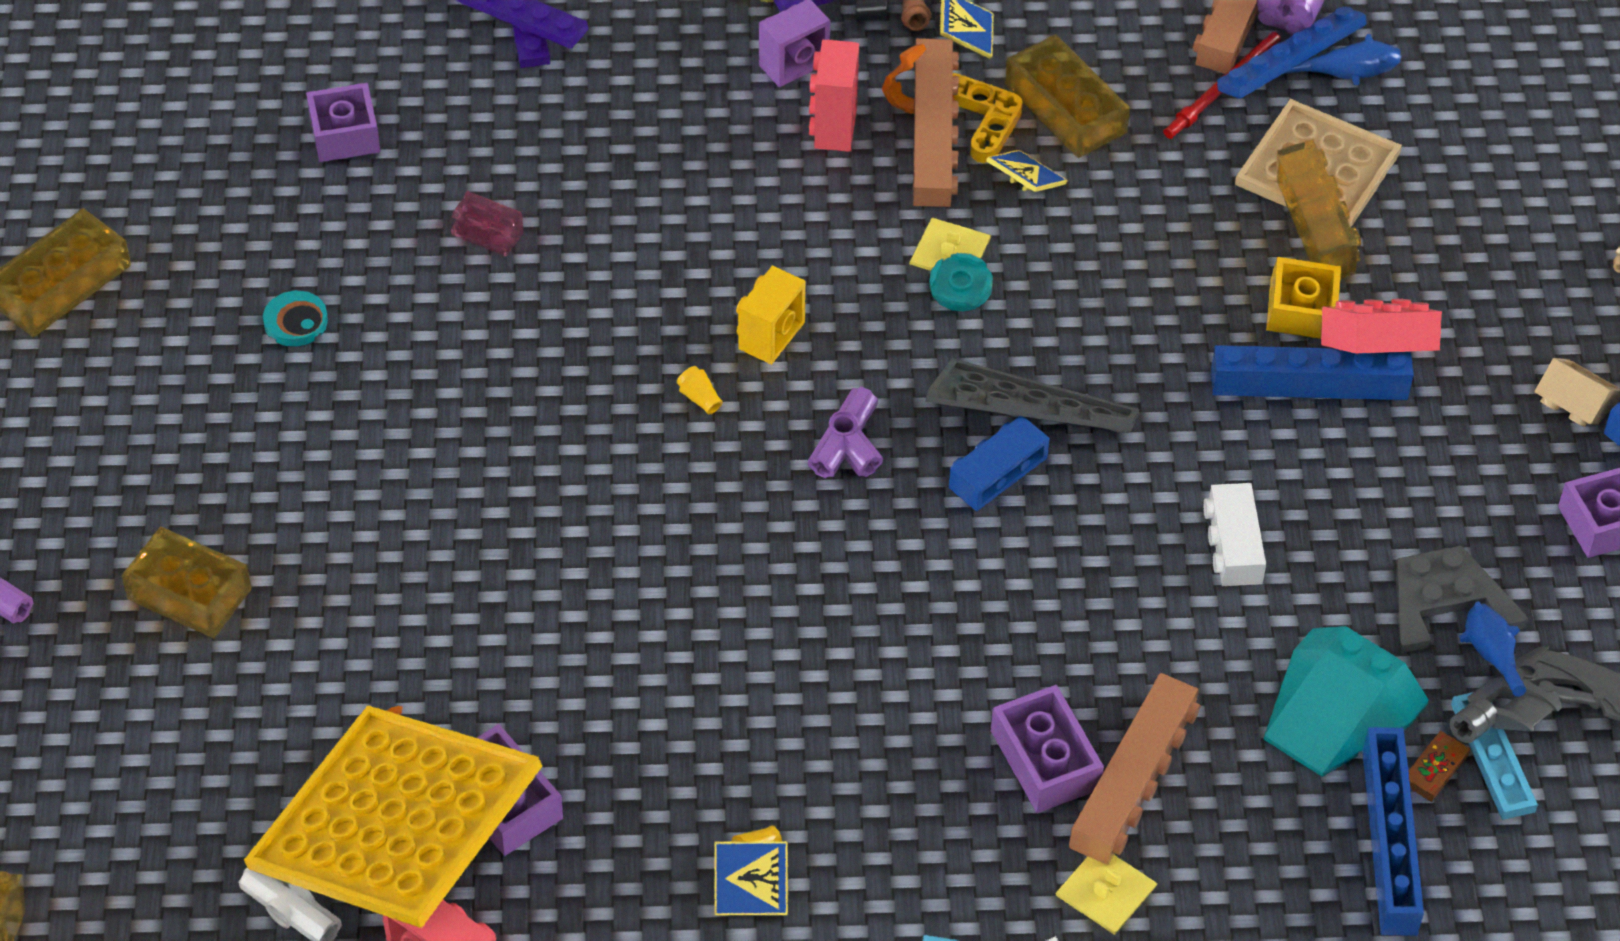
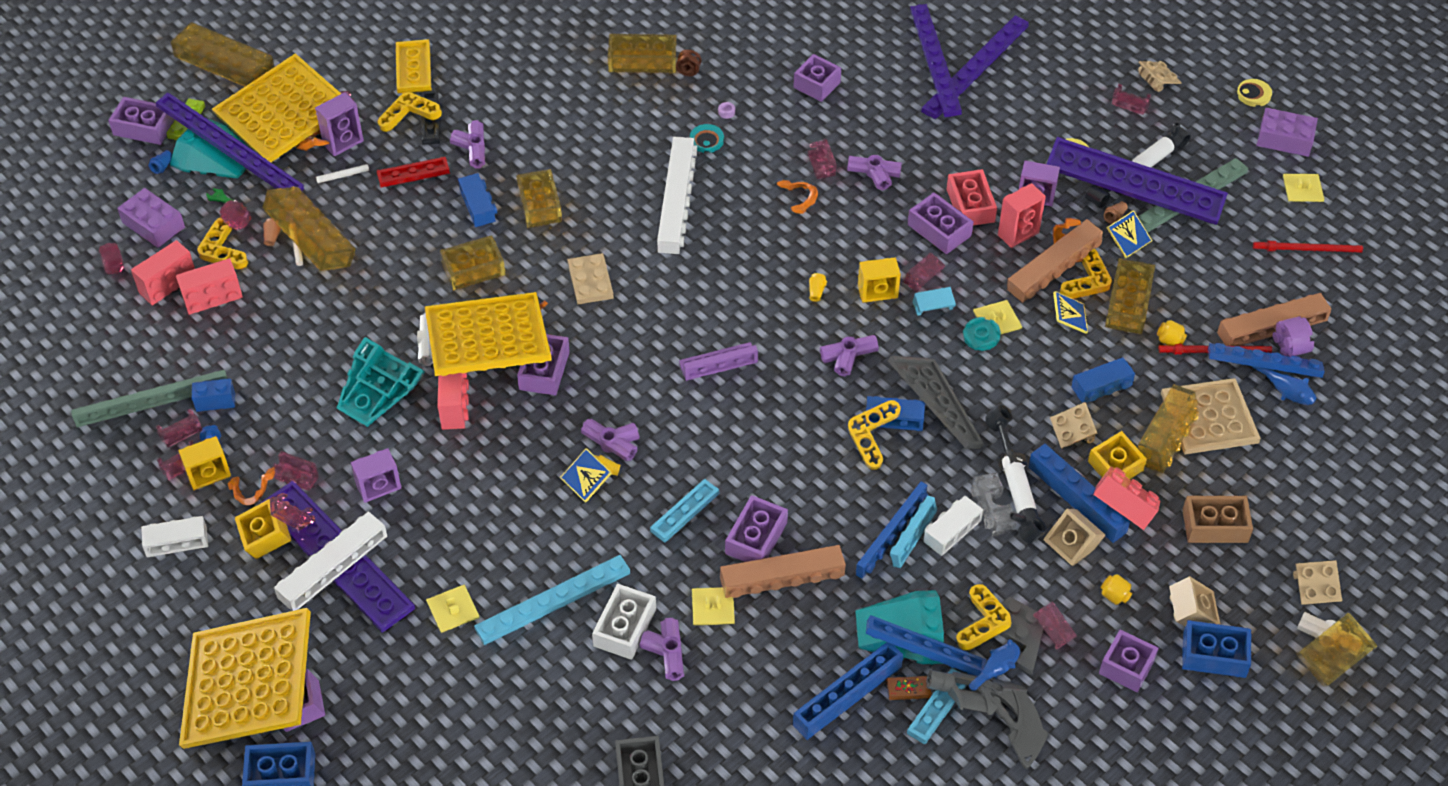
camera: 50 degrees right, 0 degrees up
none -> clear yellow brick [440,235,506,291]
none -> blue brick [458,173,497,227]
none -> tan plate [567,253,614,305]
none -> medium lavender piece [581,419,639,461]
none -> medium azure plate [650,479,719,543]
none -> white brick [657,137,697,254]
none -> copper wheel [676,50,702,76]
none -> medium lavender fence [679,342,758,381]
none -> lavender tile [718,102,735,119]
none -> orange helmet [776,180,818,214]
none -> medium lavender piece [847,155,902,191]
none -> yellow beam [848,400,901,470]
none -> blue plate [856,482,928,579]
none -> blue plate [866,615,986,676]
none -> medium azure plate [890,496,937,569]
none -> clear pink hinge [903,252,945,292]
none -> medium lavender brick [908,193,973,254]
none -> medium azure hinge [913,287,956,316]
none -> coral brick [947,169,997,226]
none -> yellow beam [956,584,1011,651]
none -> clear arch [971,472,1017,536]
none -> black piece [985,405,1047,544]
none -> clear pink hinge [1033,601,1077,649]
none -> tan slope [1043,509,1105,566]
none -> tan hinge [1050,402,1097,449]
none -> blue brick [1071,357,1135,403]
none -> yellow head [1100,574,1132,605]
none -> yellow head [1157,320,1187,345]
none -> medium nougat brick [1182,496,1253,543]

